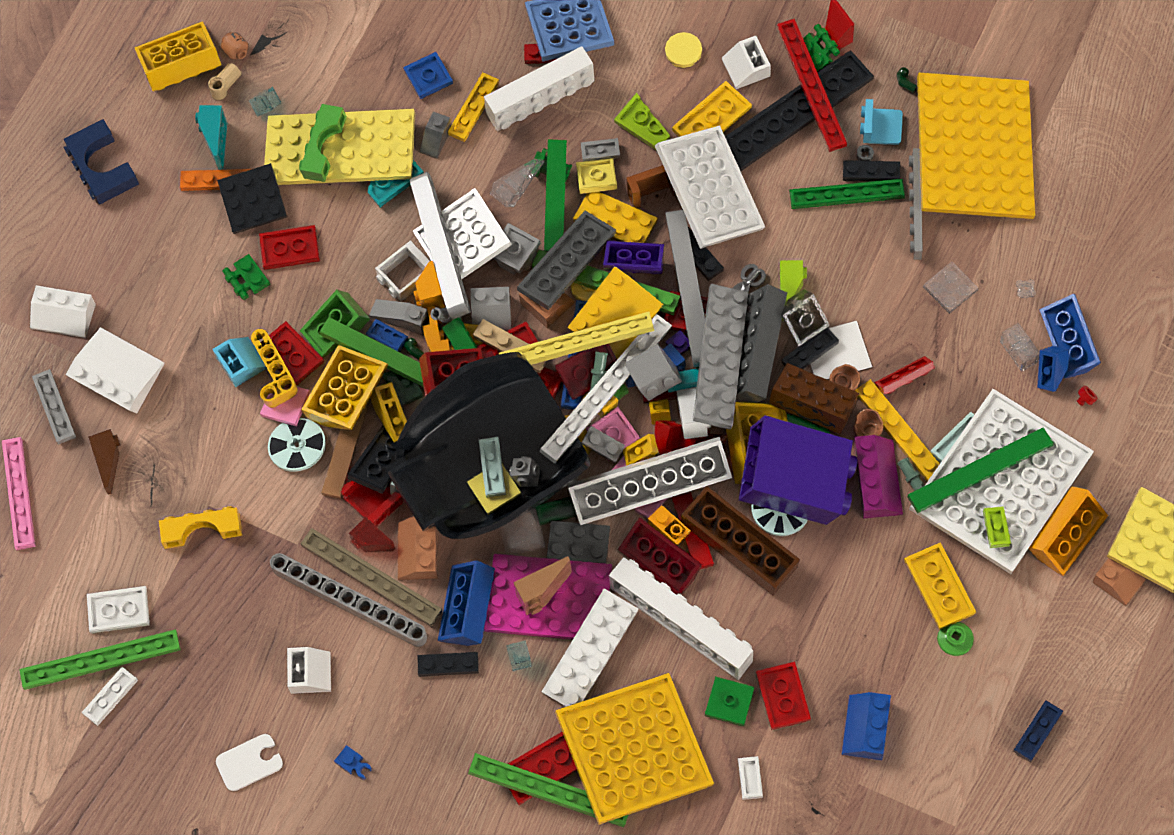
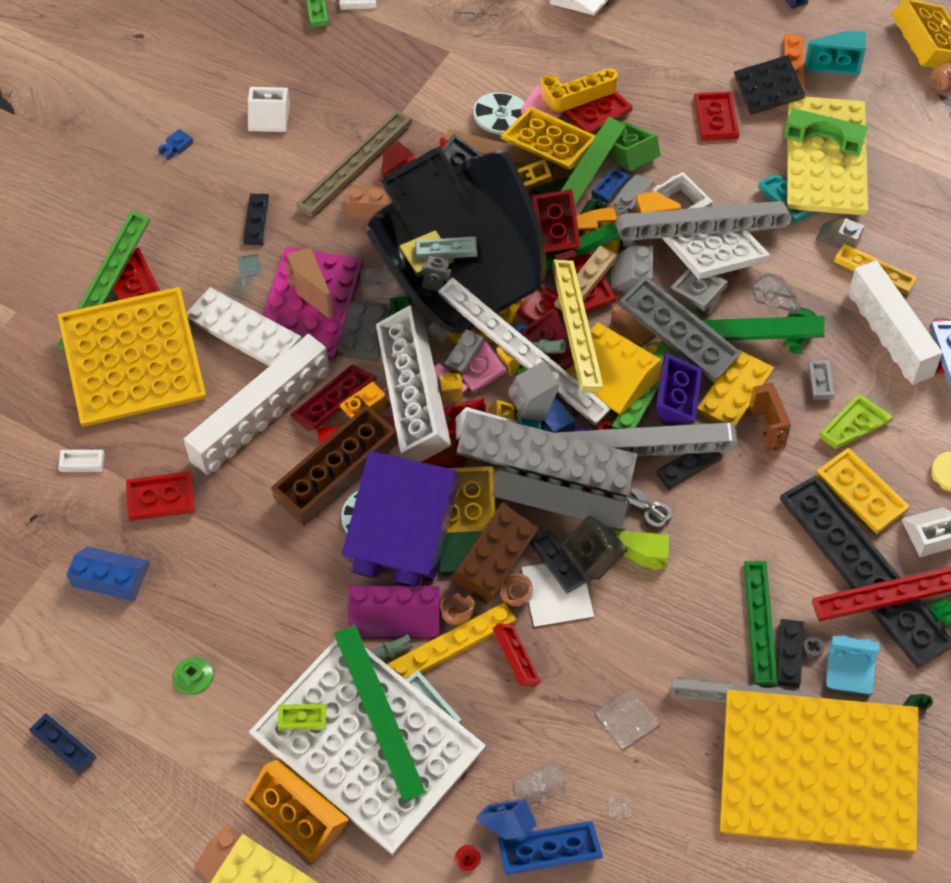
camera: 90 degrees right, 10 degrees down
yellow arch [159,506,243,549] -> none
tan piece [208,63,241,100] -> none
medium azure slope [212,337,267,388] -> none
white piece [216,734,283,791] -> none
green plate [222,254,270,300] -> none
clear light blue panel [248,87,281,117] -> none
light grey beam [270,553,427,647] -> none
blue plate [403,52,453,99] -> none
blue slope [438,560,495,646] -> none
light yellow tile [576,158,617,194] -> none
white plate [655,126,765,249] -> none
green plate [705,676,755,726] -> none
yellow plate [904,542,976,630] -> none

